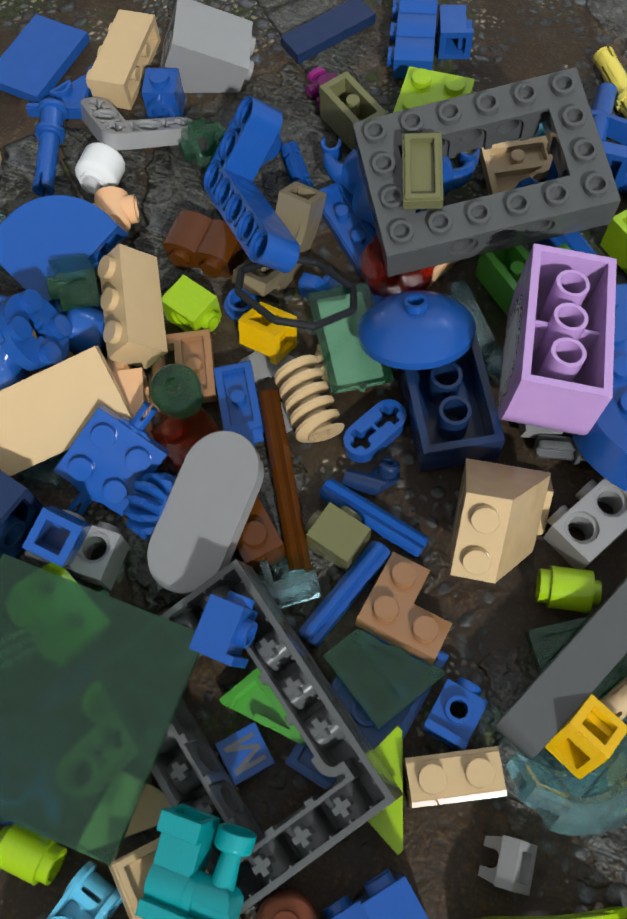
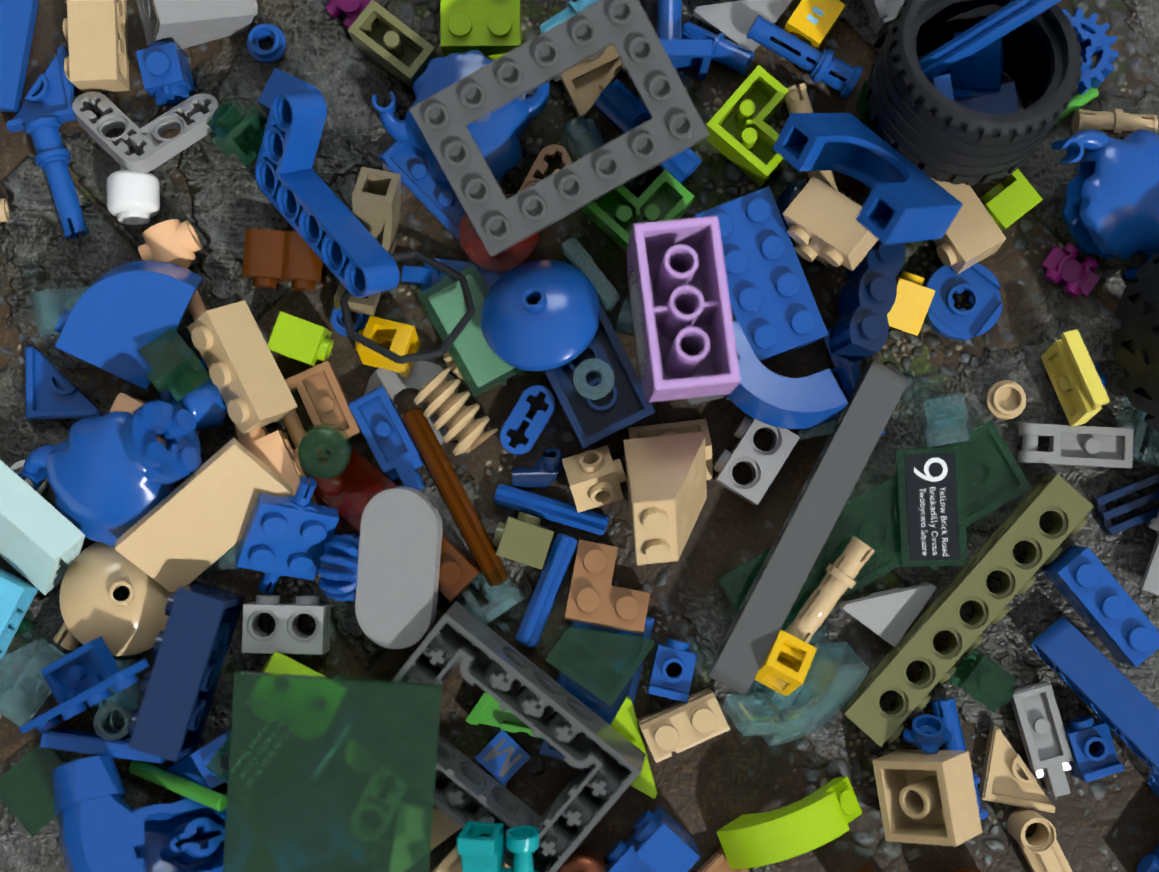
camera: 20 degrees left, 20 degrees up
blue brick [22,506,92,567] -> none
blue brick [189,590,258,668] -> none
blue axle [281,141,315,189] -> none
olive tile [402,132,443,210] -> none
light grey tile [478,835,538,896] -> none
lime brick [535,565,602,613] -> none
none -> blue plate [247,23,287,63]
none -> tan brick [562,445,627,513]
none -> clear light blue plate [573,358,614,400]

